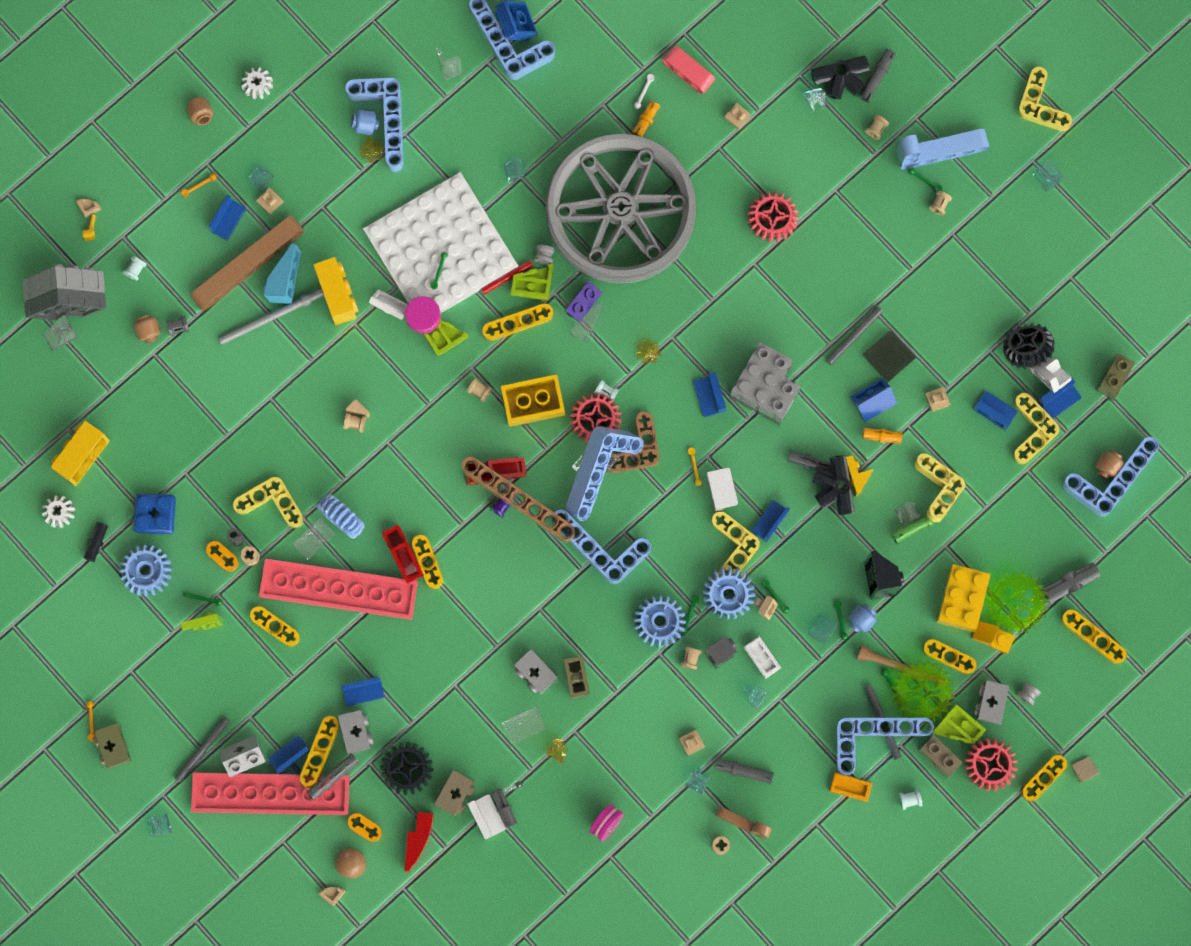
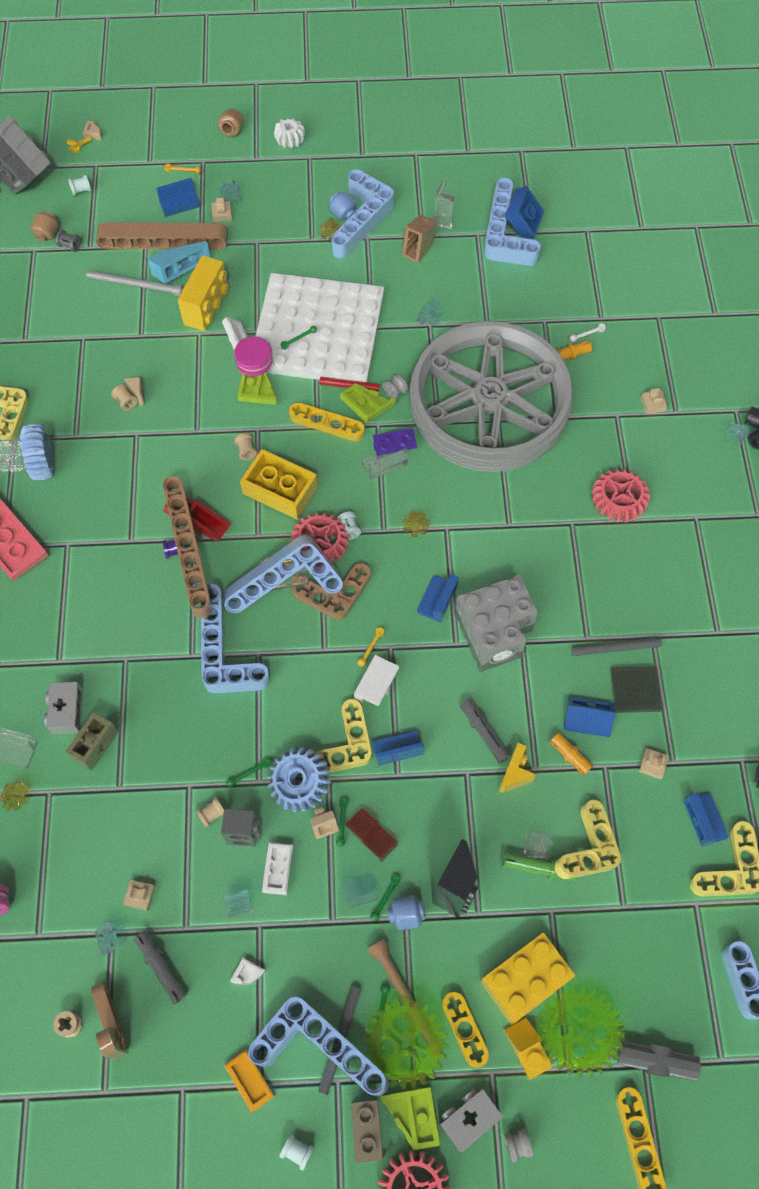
camera: 40 degrees right, 15 degrees down
red slope [382,524,424,584] -> none
yellow beam [412,535,443,589] -> none
light blue gear [634,595,686,648] -> none
coral beam [662,45,715,94] -> none
black piece [812,455,855,515] -> none
none -> white tile [230,958,265,985]
none -> clear red slope [345,808,398,862]
none -> medium nougat torso [402,215,437,263]

